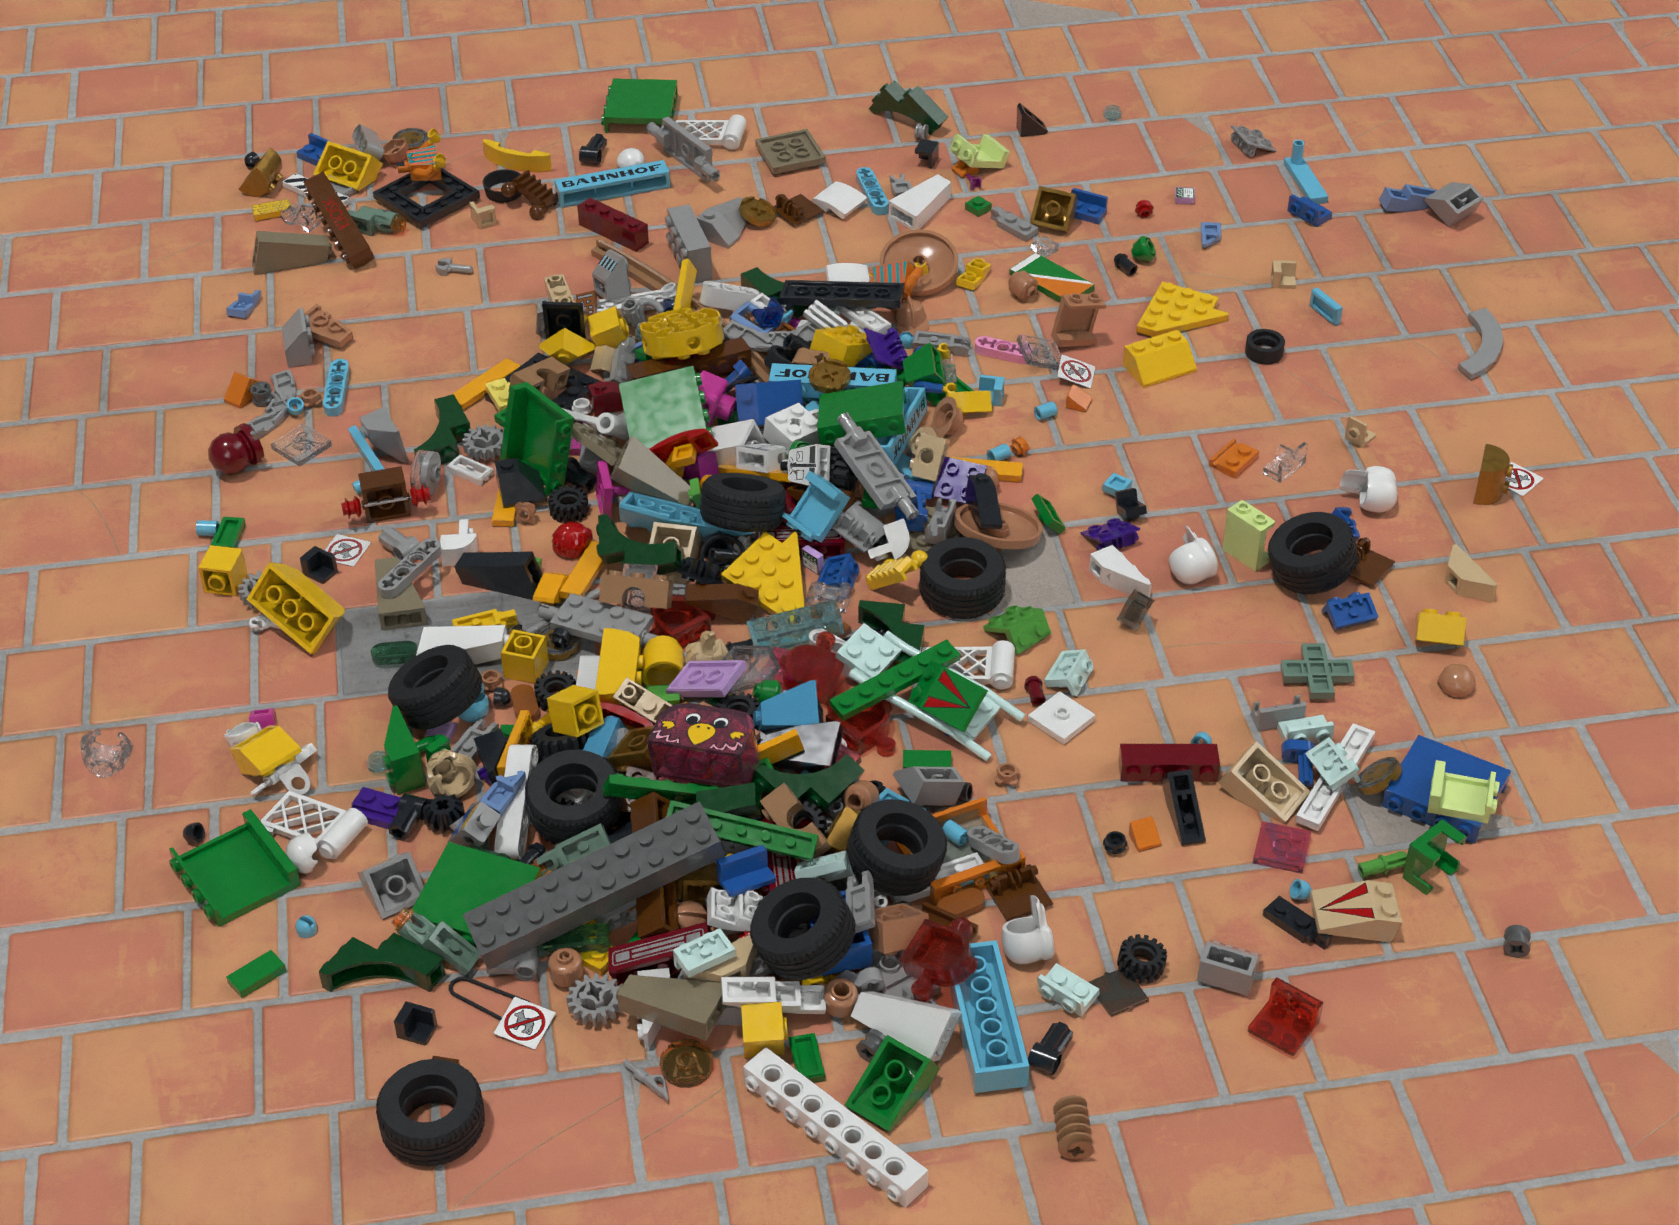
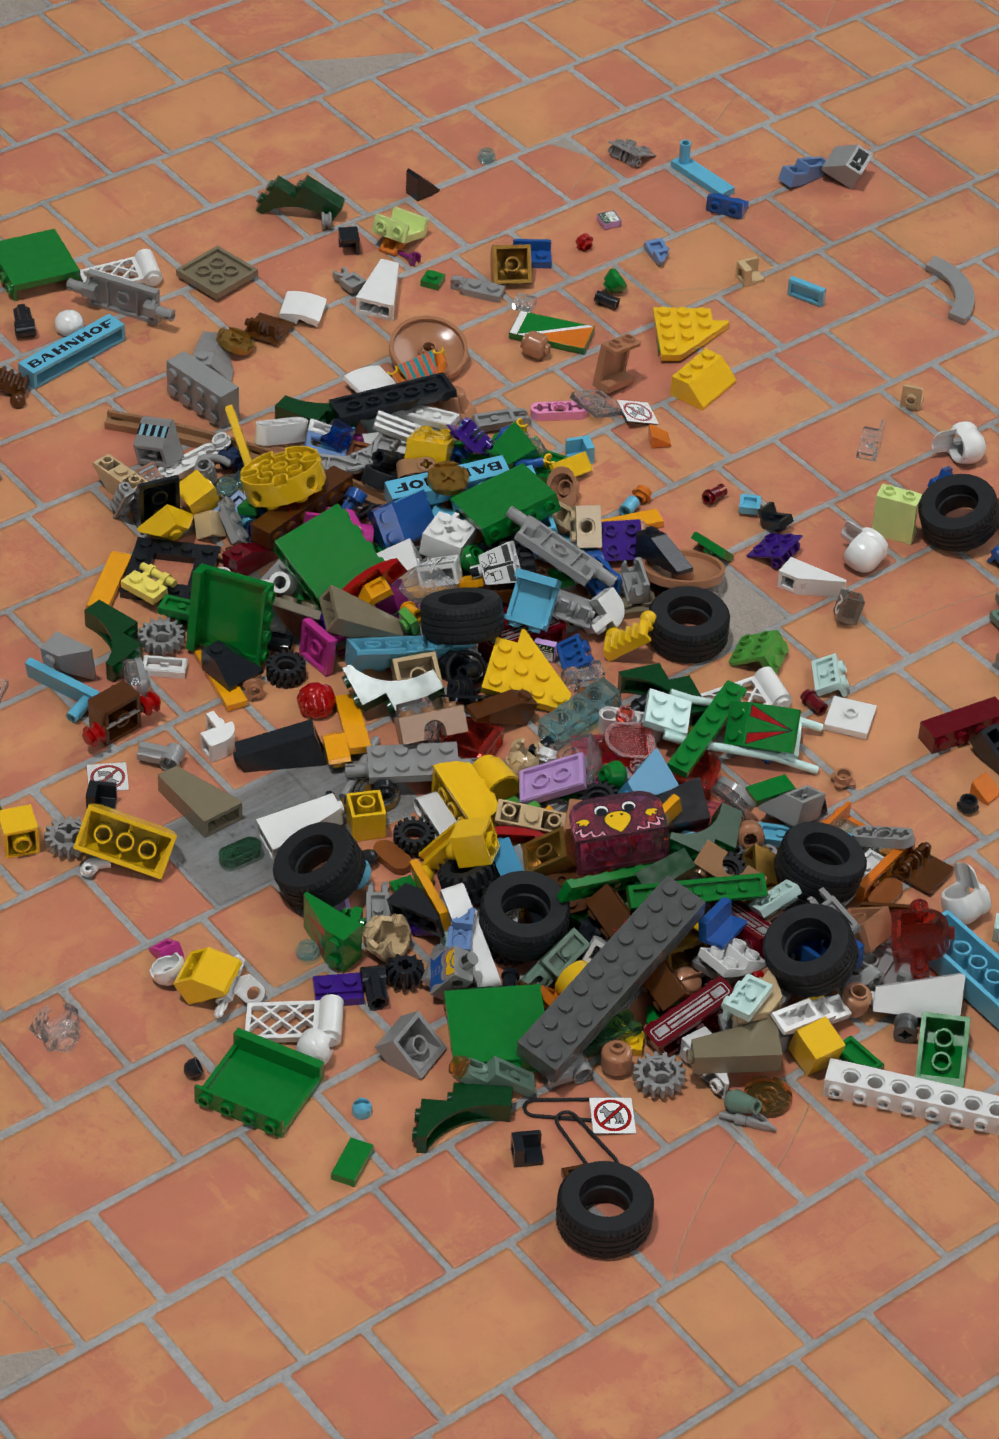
camera: 30 degrees left, 0 degrees up
light grey beam [378,538,442,599] -> none
yellow hinge [452,609,518,628] -> none
medium nougat arch [508,357,571,393] -> none
dark red brick [577,198,649,252] -> none
medium azure beam [856,167,889,215] -> none
yellow slope [956,258,992,291] -> none
medium azure hinge [1034,401,1058,421] -> none
medium azure hinge [1191,731,1212,744] -> none
orange plate [1209,439,1259,479] -> none
black tyre [1245,329,1285,364] -> none
none -> clear plate [397,557,458,609]
none -> white plate [536,745,558,762]
none -> black piece [555,1110,620,1164]
none -> dark red pin [702,484,728,505]
none -> clear piece [710,776,756,820]
none -> sand green cone [724,1089,762,1114]

